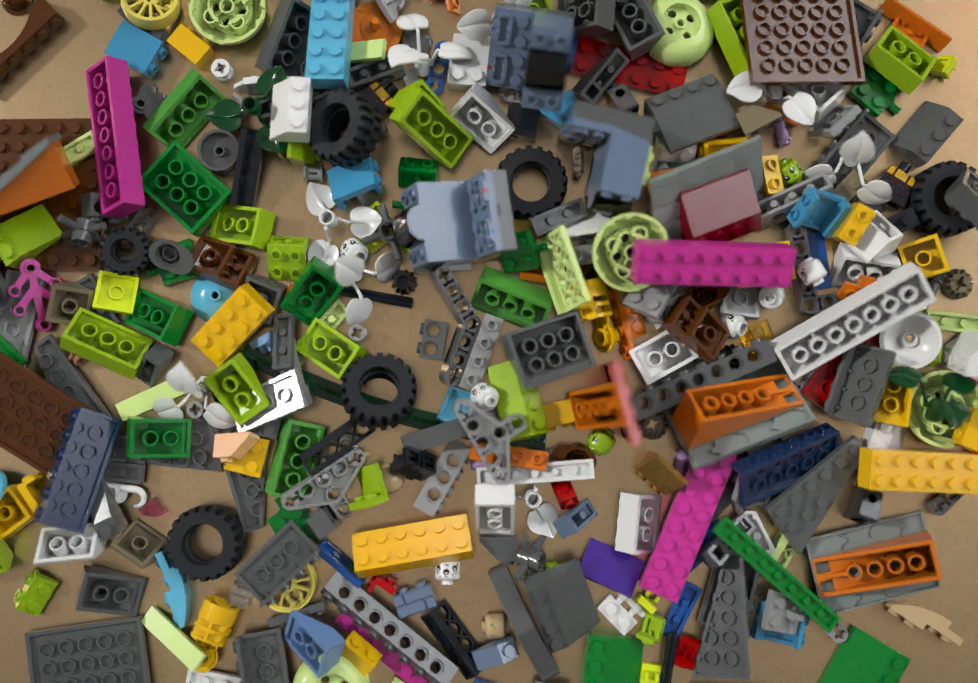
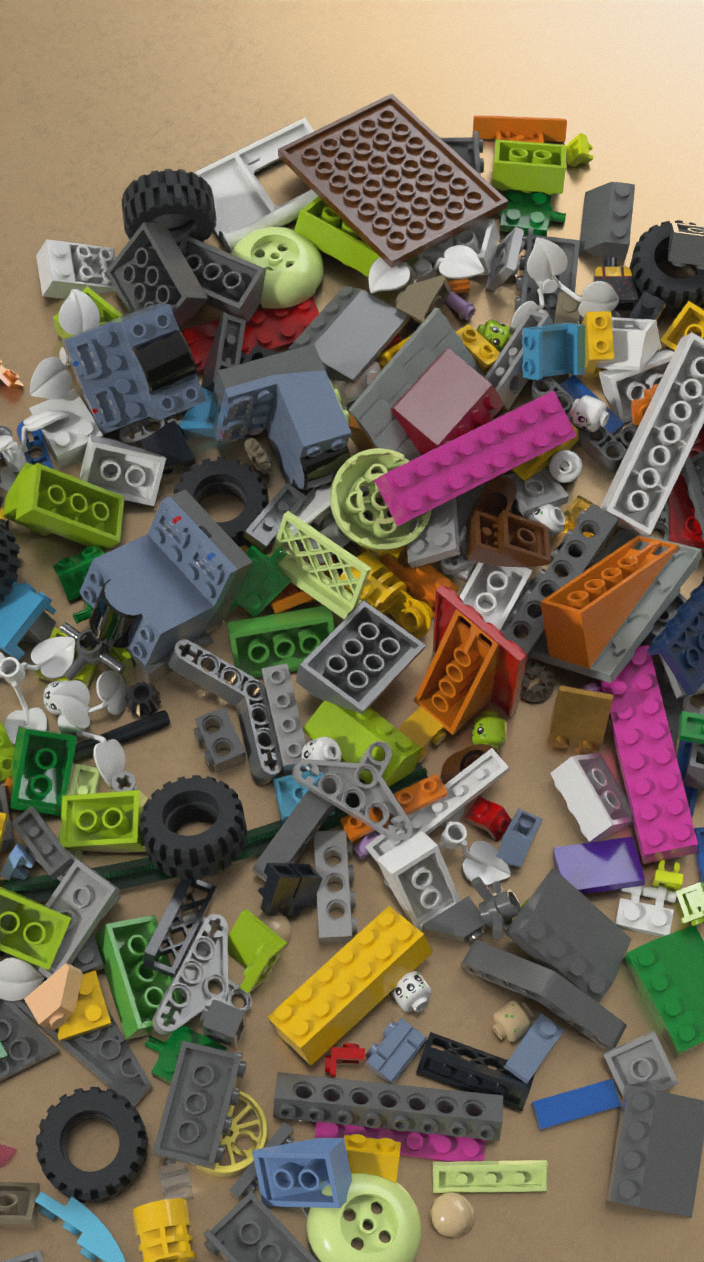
camera: 40 degrees left, 20 degrees down
blue tile [318,539,367,588] -> none

